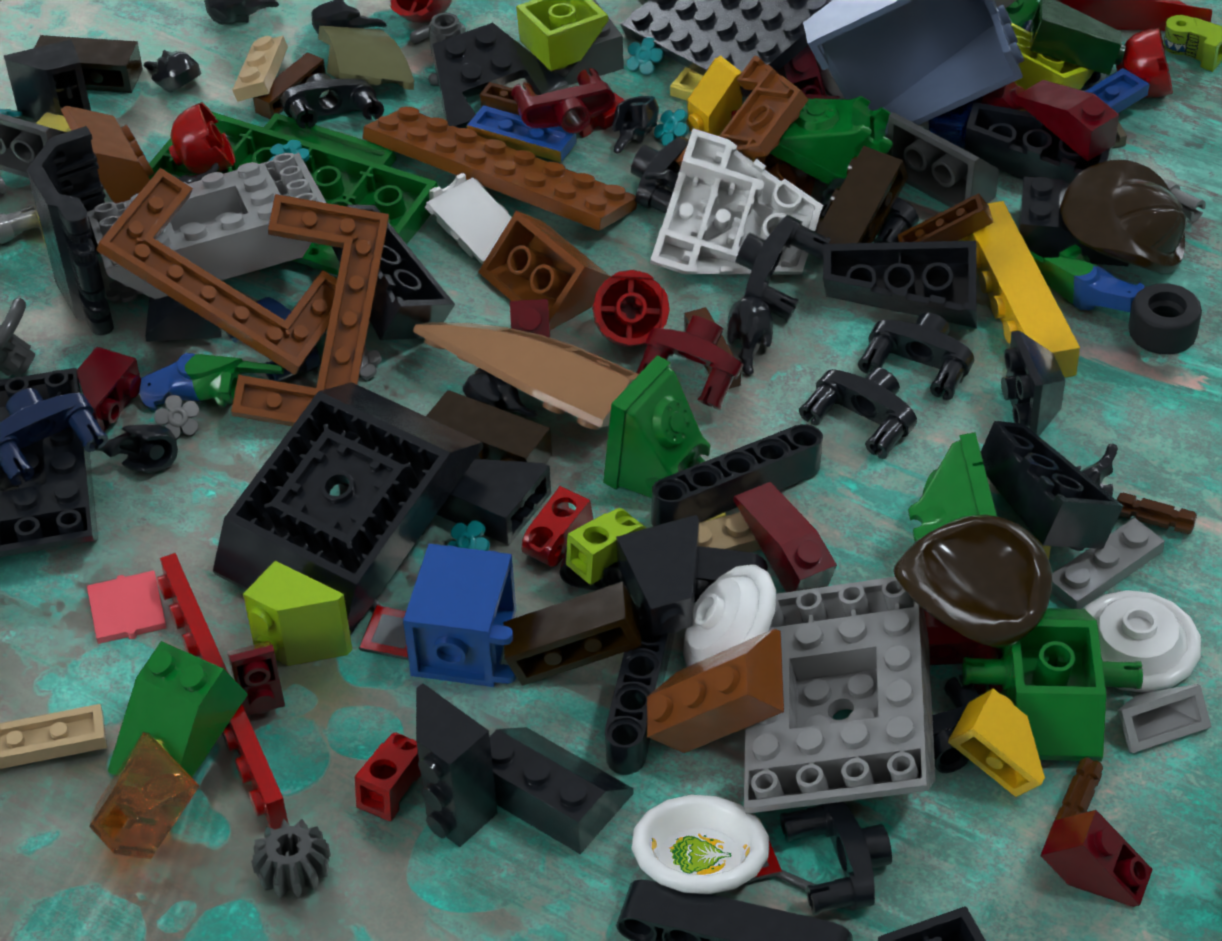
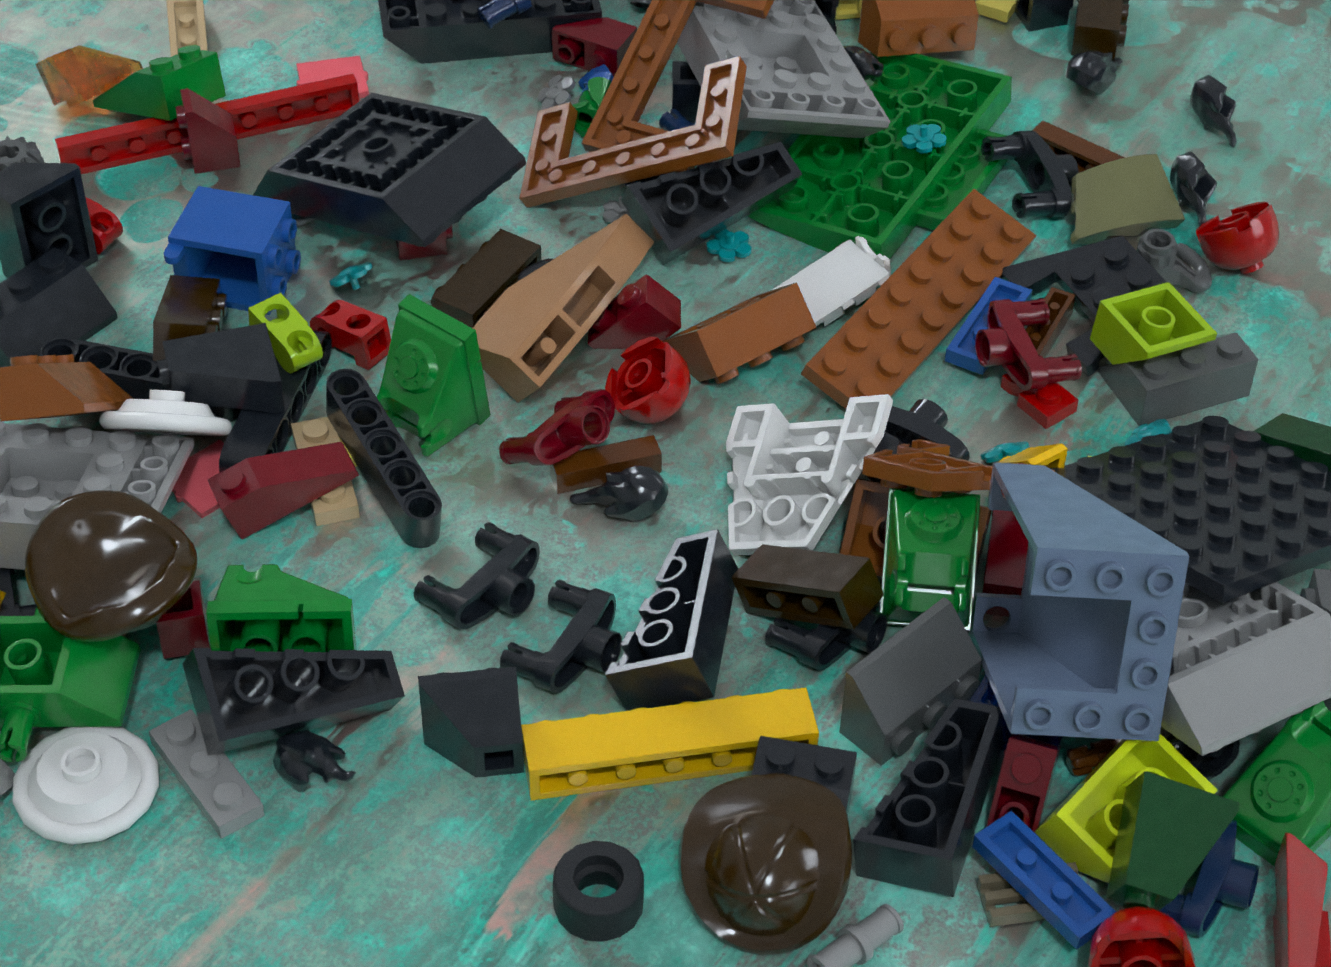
camera: 90 degrees right, 0 degrees up
black piece [92,424,178,472] -> none
red cylinder [169,102,236,175] -> none
tan plate [232,36,288,102] -> none
lime slope [243,561,353,666] -> none
black slope [436,459,551,546] -> none
black piece [612,96,659,154] -> none
black connector [735,215,831,321] -> none
reddish brown piece [897,193,994,242] -> none
dark red slope [1015,80,1119,162] -> none
animal [1029,244,1145,312] -> none
reddish brown axle [1116,492,1197,534] -> none

